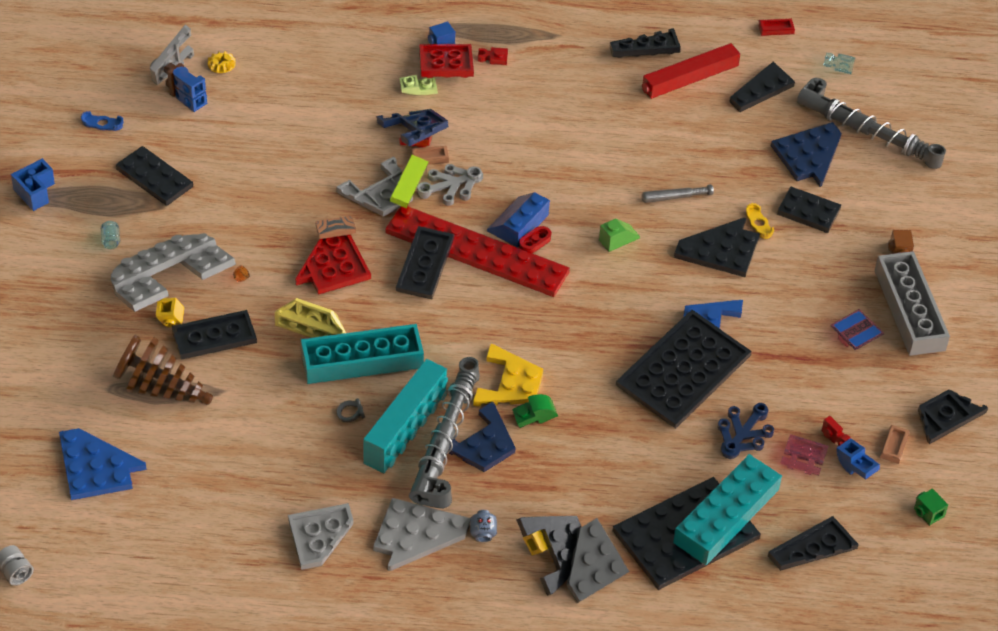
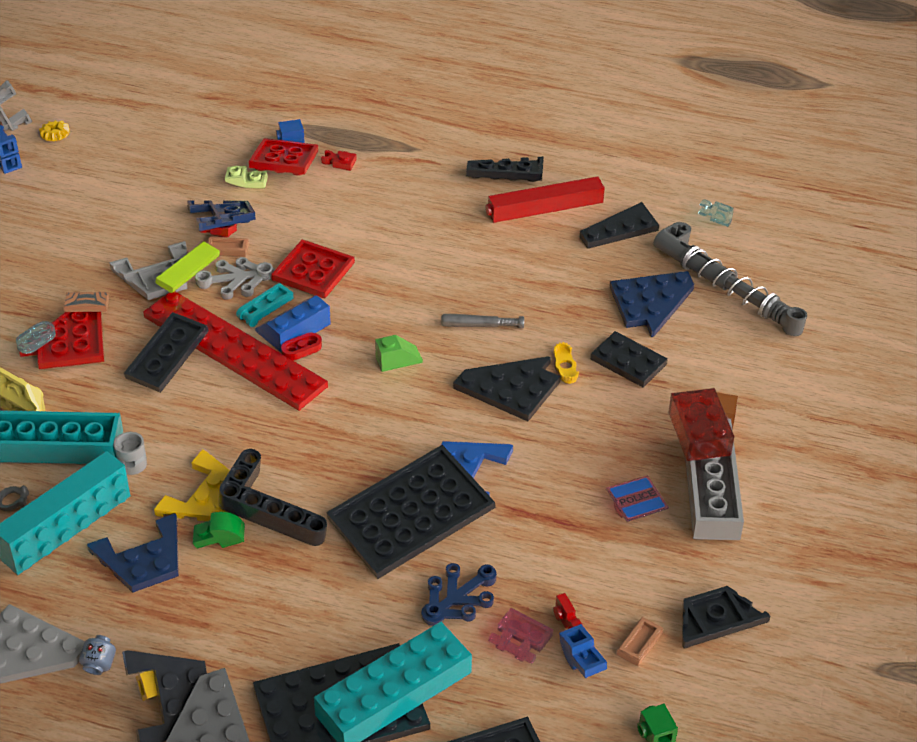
camera: 15 degrees right, 5 degrees down
dark grey piece [409,357,480,509] -> none
red tile [758,18,795,36] -> none
none -> clear light blue plate [16,321,56,353]
none -> light grey wheel [114,432,147,475]
none -> black beam [219,448,327,546]
none -> teal plate [236,283,294,327]
none -> red plate [271,239,355,299]
none -> clear red brick [668,388,735,461]

